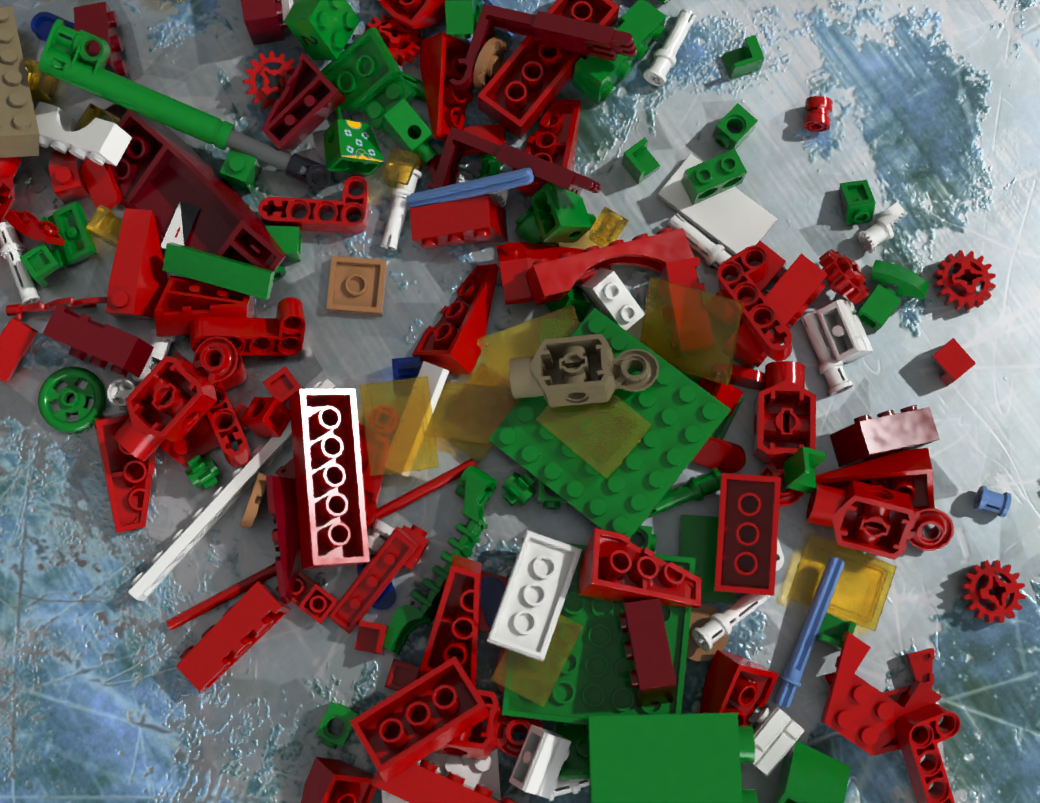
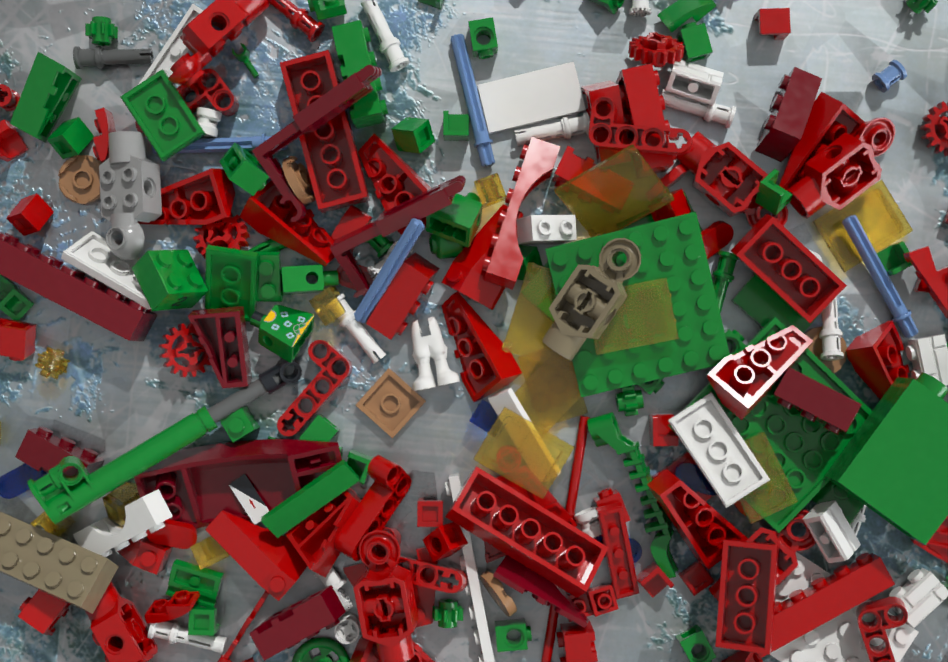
camera: 45 degrees left, 10 degrees up
green brick [681,148,747,205] -> none
none -> green panel [346,450,373,485]
none -> green panel [391,117,435,154]
none -> white piece [411,317,460,391]
none -> medium blue axle [450,34,495,167]
none -> green brick [495,618,532,652]
none -> red panel [649,414,679,447]

